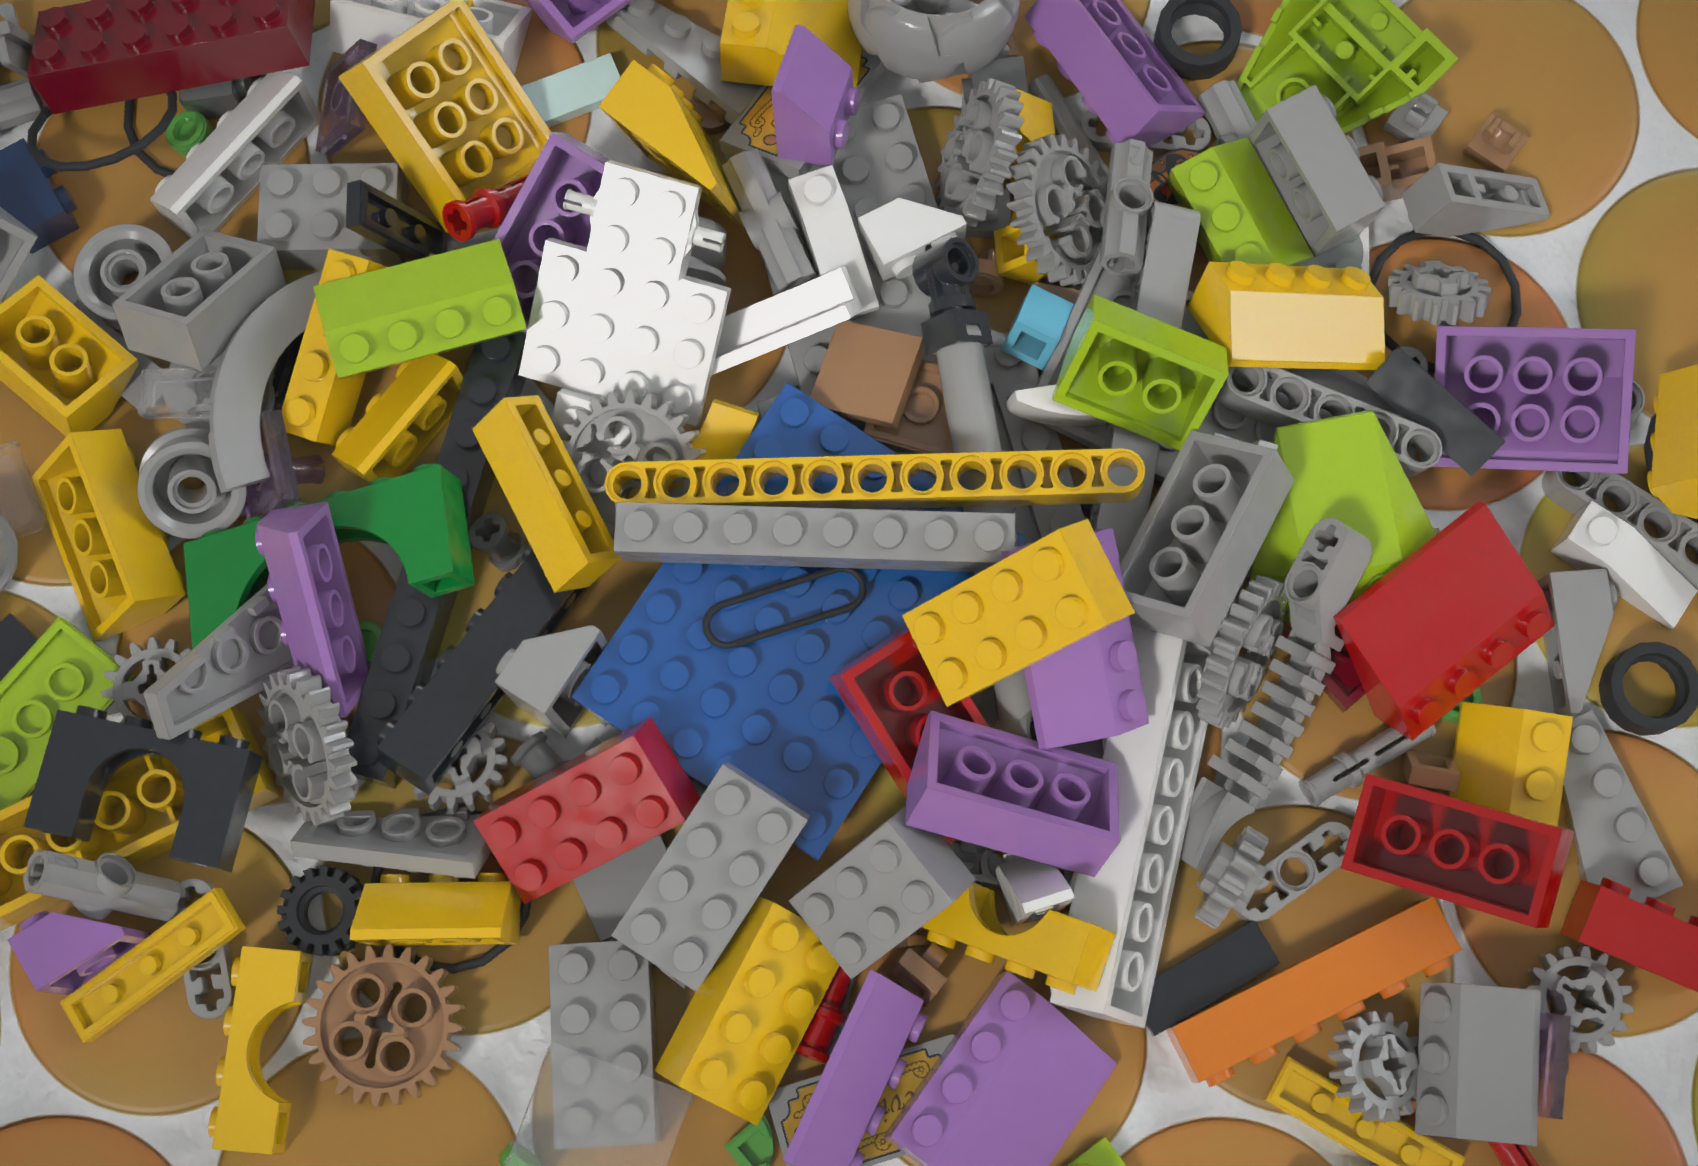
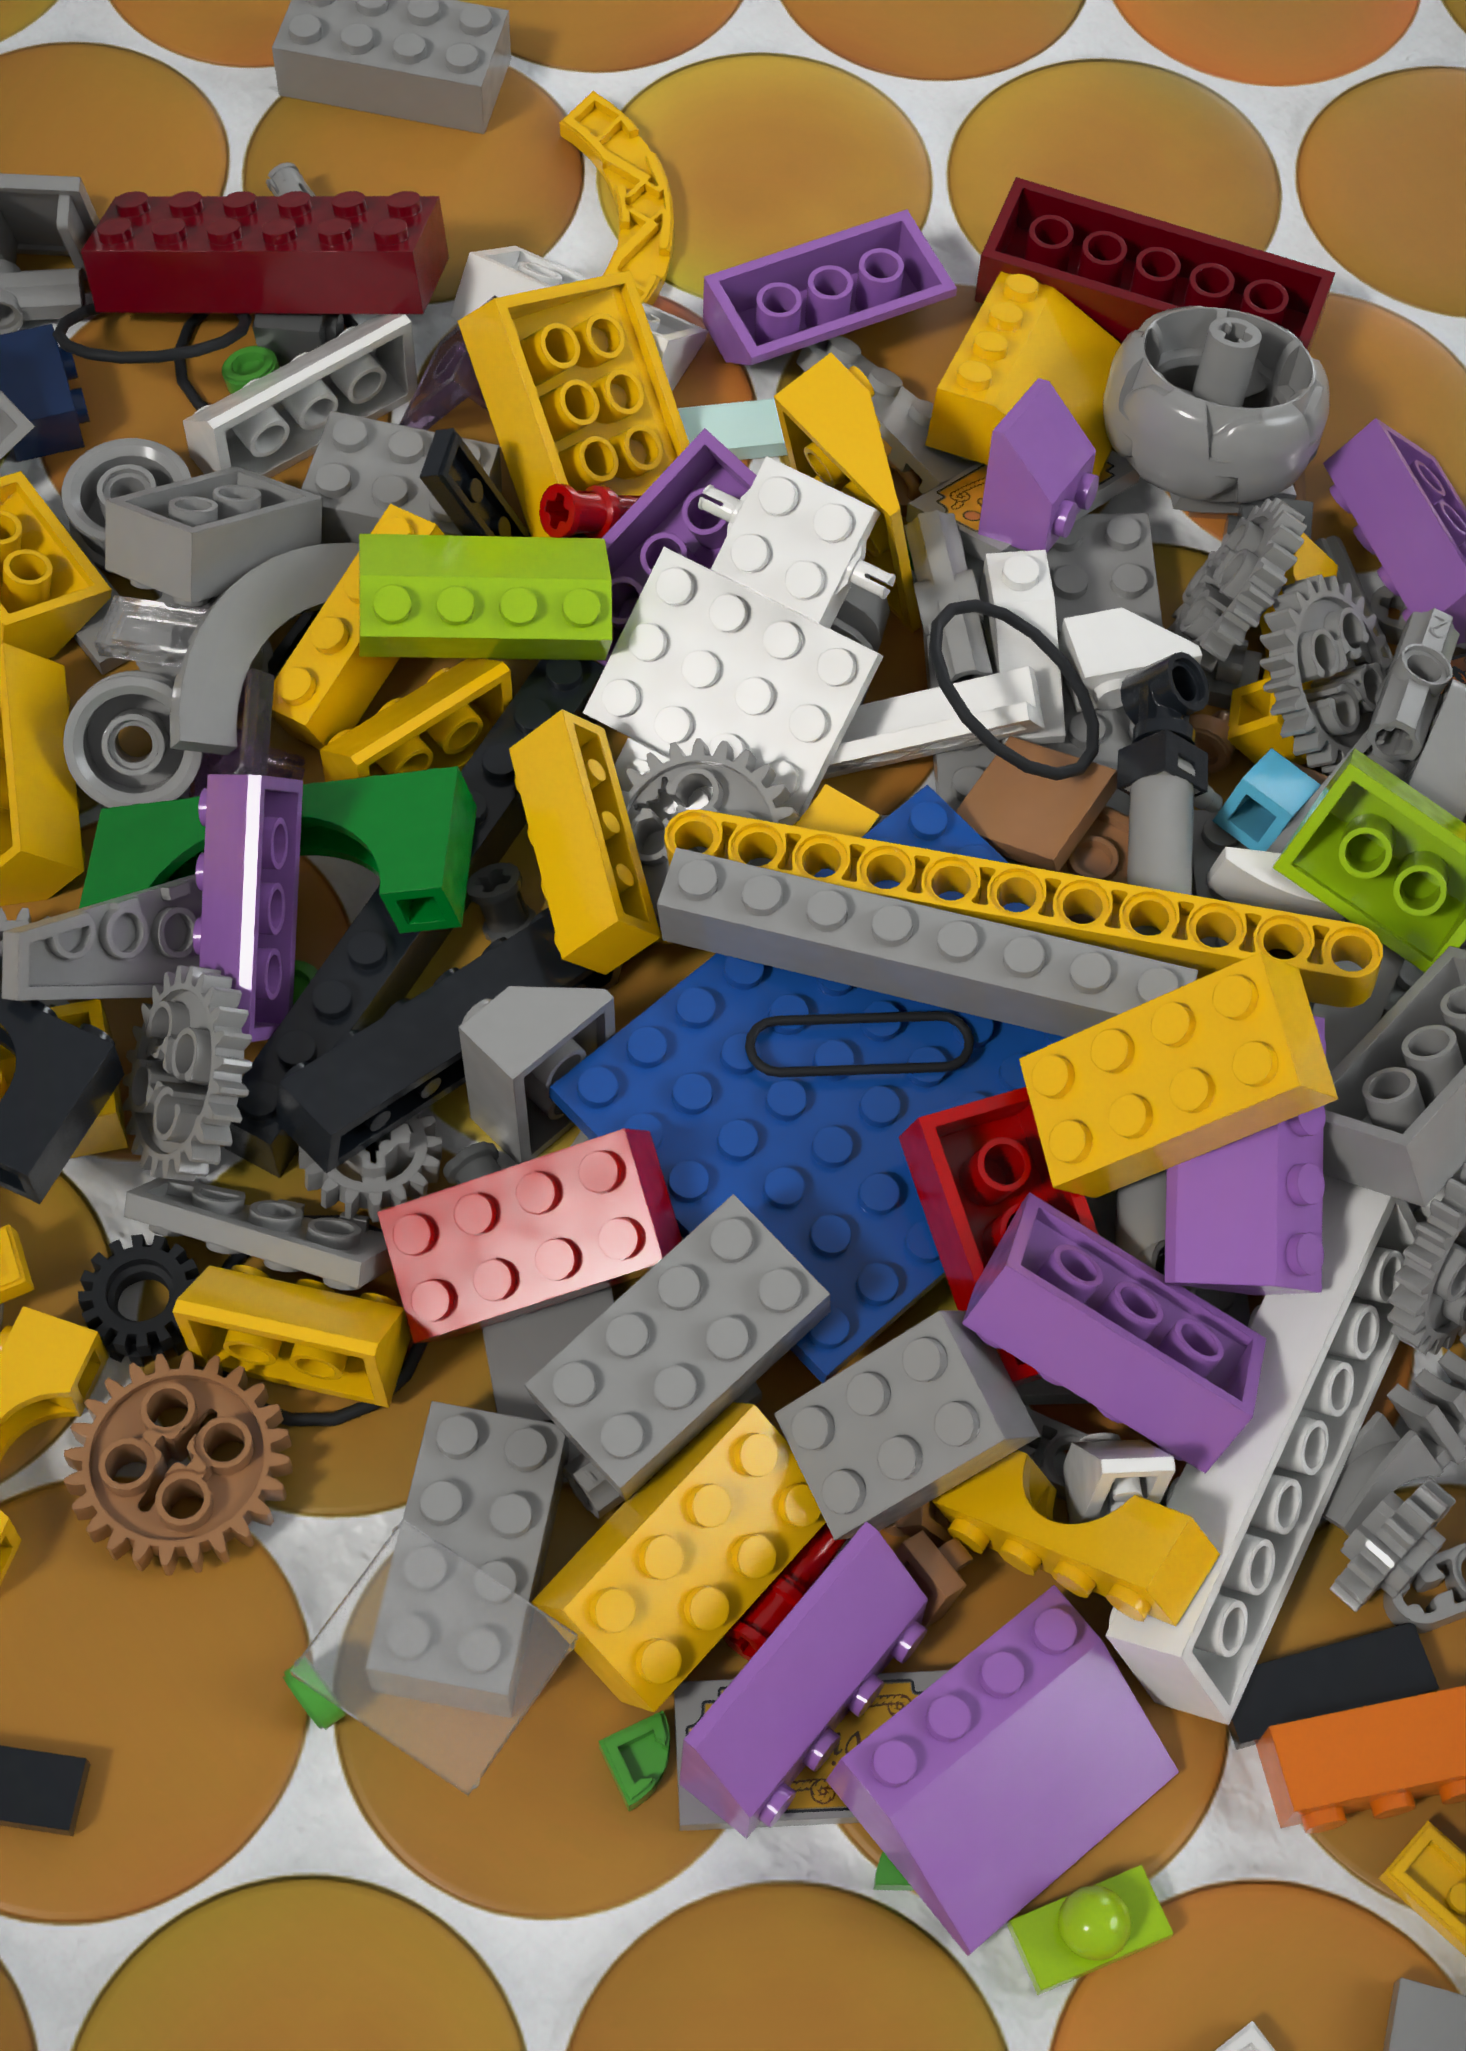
camera: 10 degrees right, 15 degrees down
none -> black piece [929,599,1099,781]

